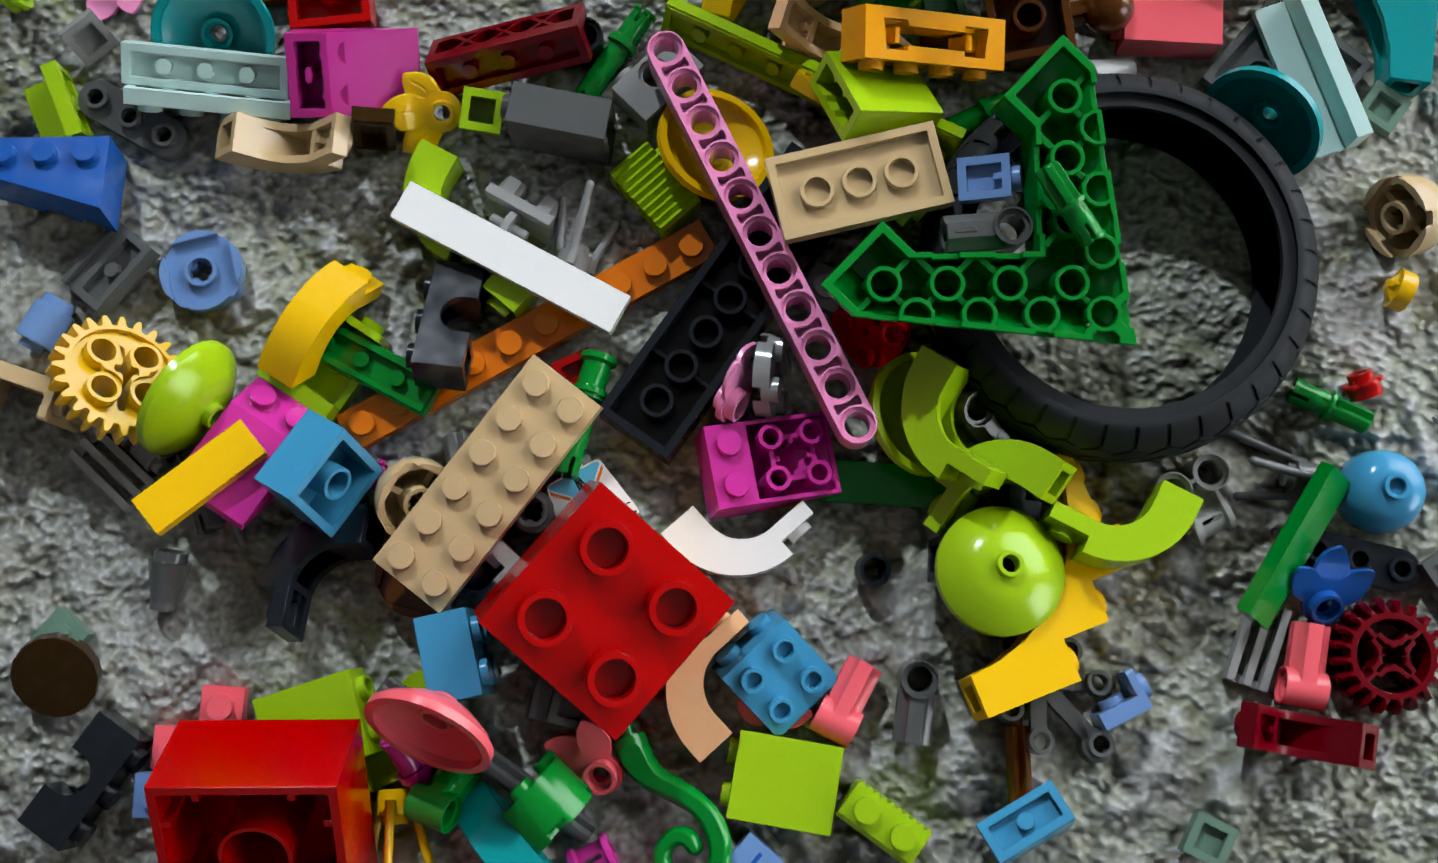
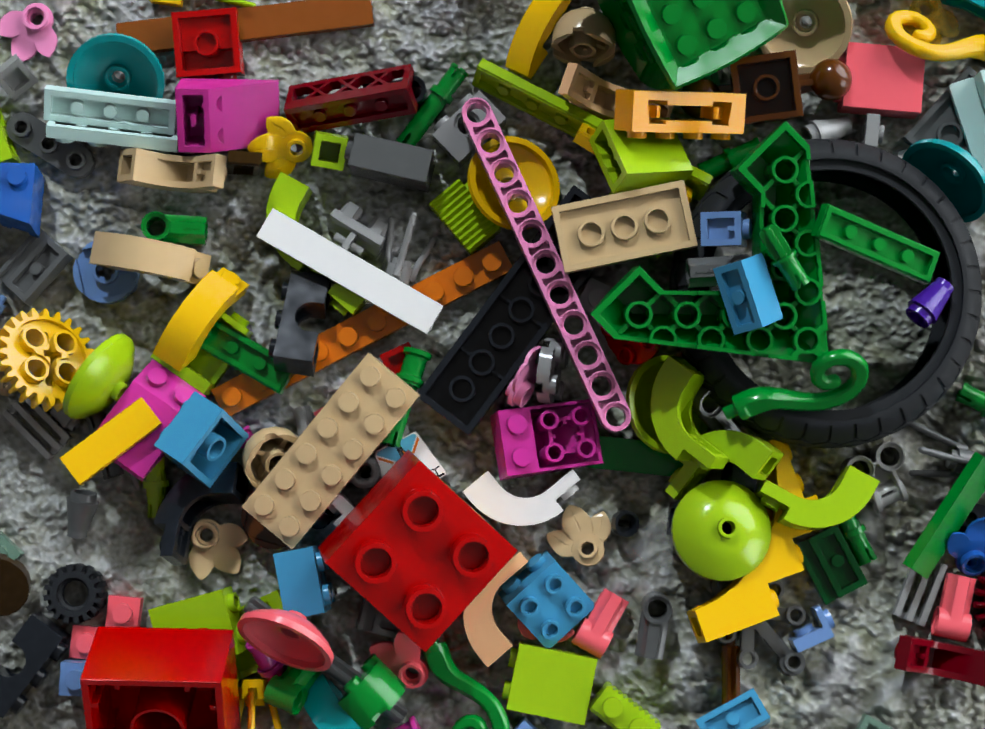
camera: 10 degrees right, 5 degrees up
none -> black tyre [43,563,108,624]
none -> tan arch [89,231,211,286]
none -> green piece [141,211,208,246]
none -> lime pin [143,456,169,518]
none -> tan plate [188,519,249,580]
none -> tan plate [546,505,611,567]
none -> dark azure panel [713,253,783,335]
none -> green plant [722,349,869,421]
none -> dark green plate [797,525,868,605]
none -> green tile [811,203,940,284]
none -> green pin [838,515,877,566]
none -> light grey plate [859,113,885,147]
none -> dark purple cone [905,277,954,328]

